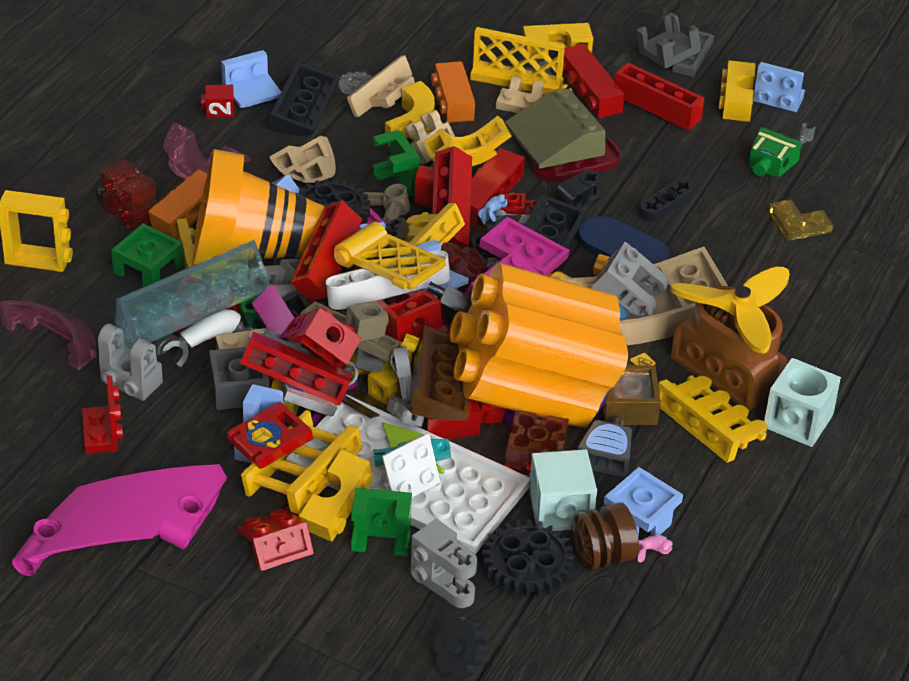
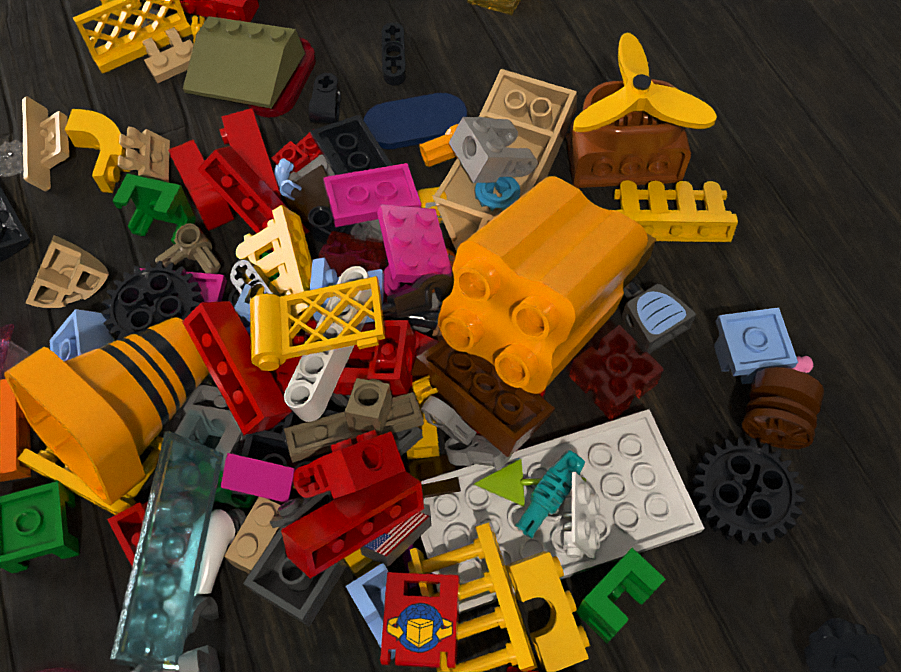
camera: 45 degrees left, 20 degrees up
light grey brick [411,518,477,608] -> none
yellow arch [422,116,511,166] -> none
orange brick [431,62,475,123] -> none
light aqua brick [529,450,597,531] -> none
light aqua brick [764,358,841,447] -> none

